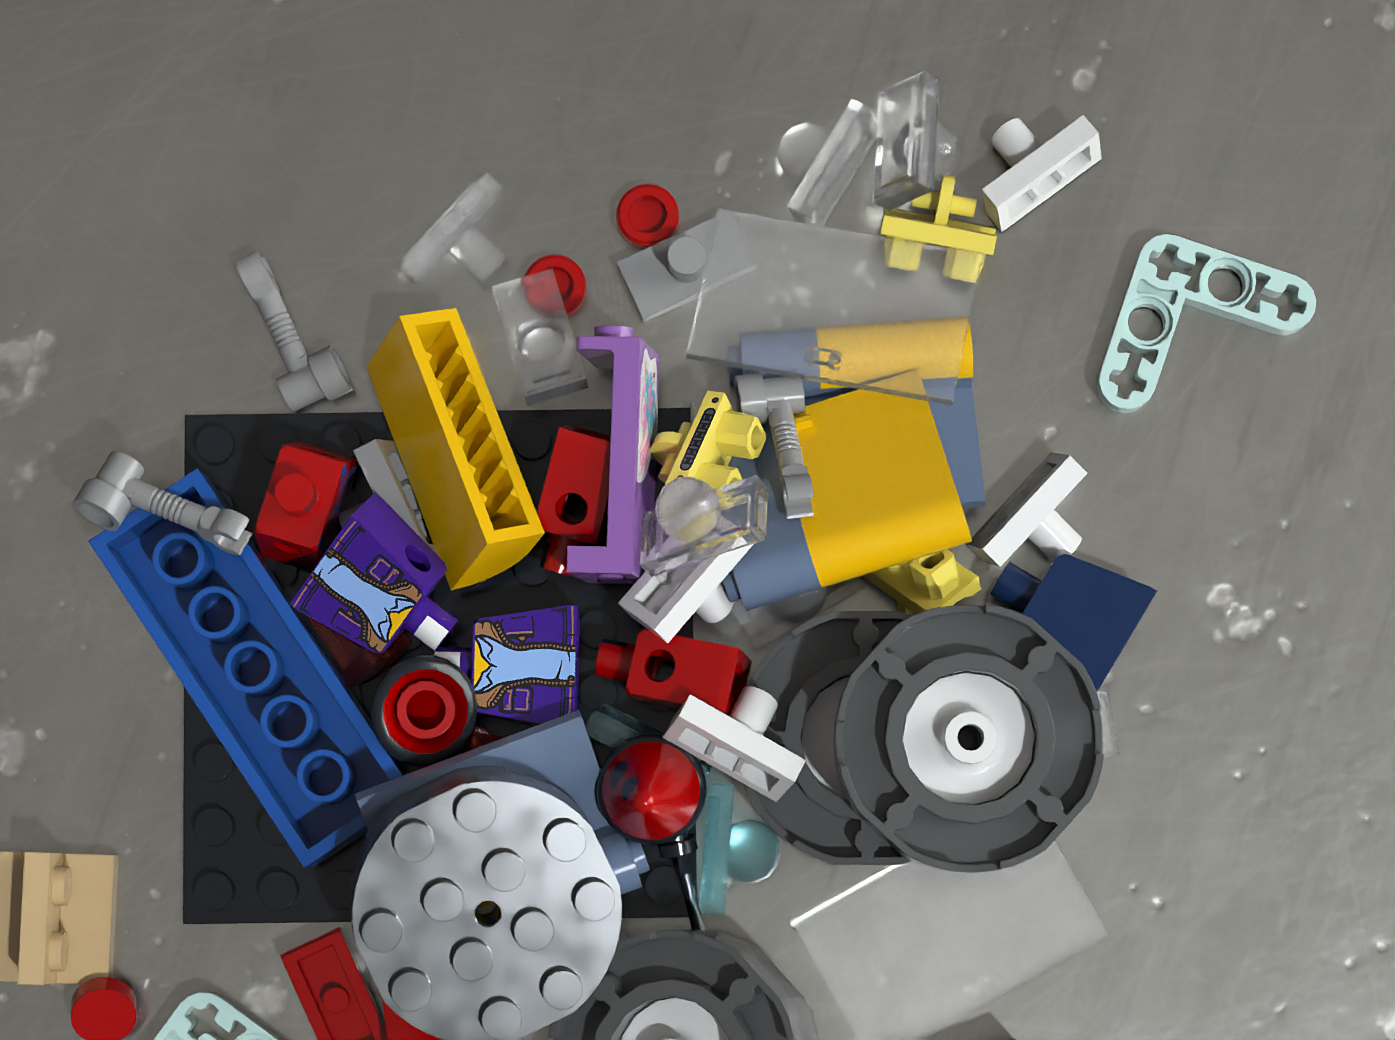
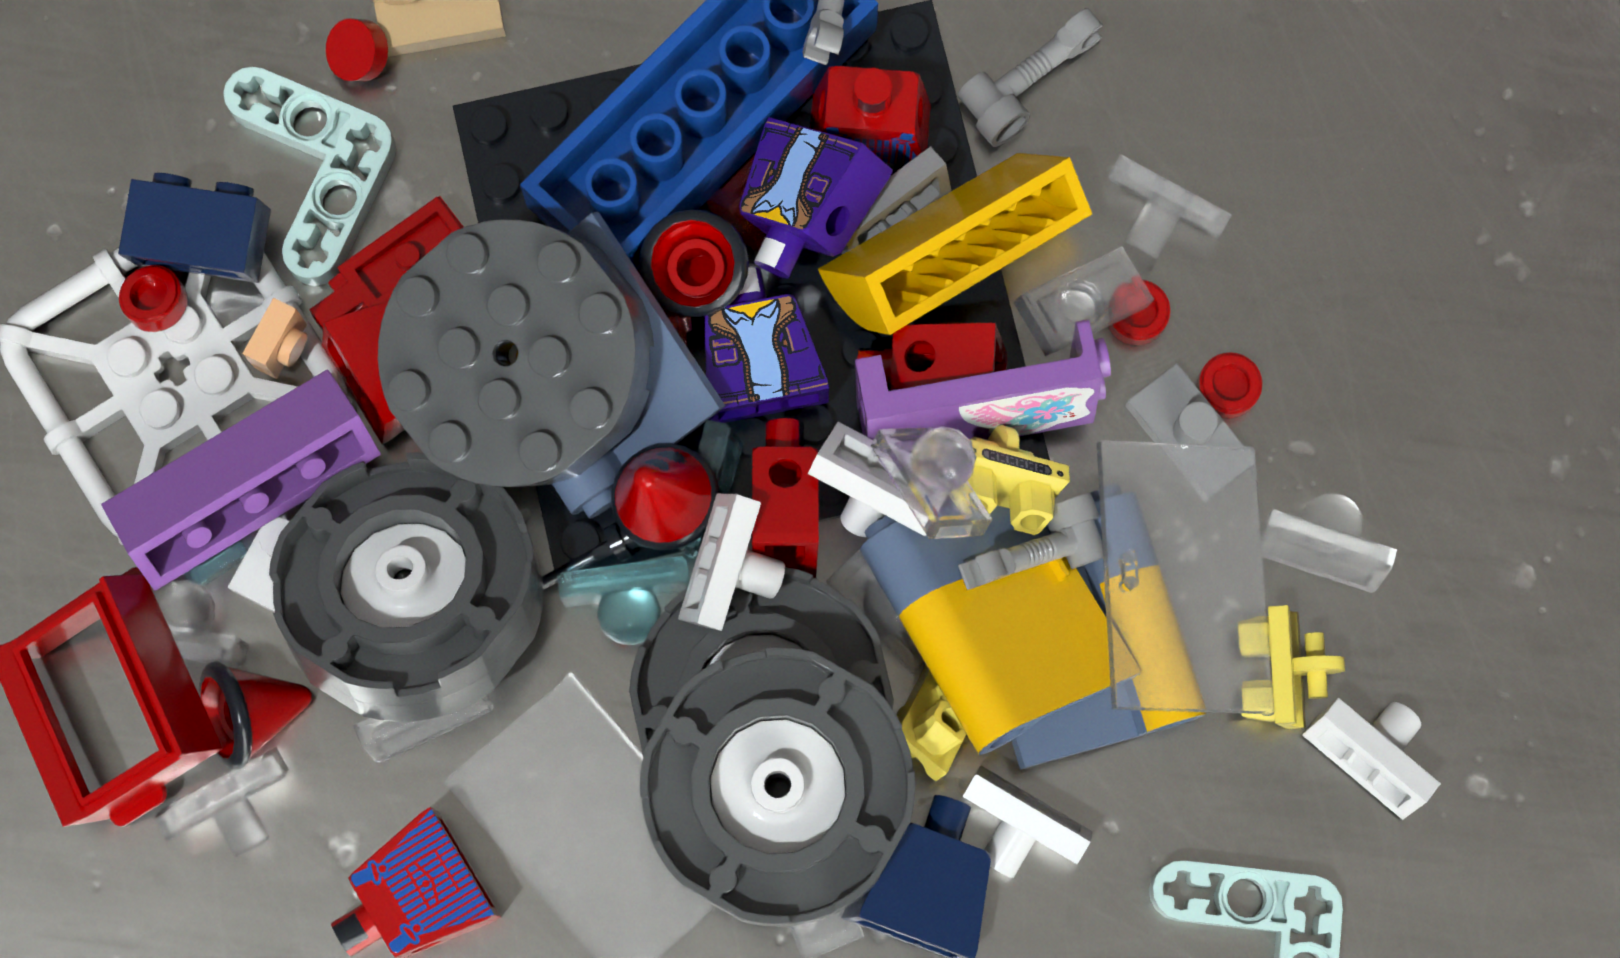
camera: 75 degrees right, 5 degrees down
clear tile [873,71,960,210] -> none

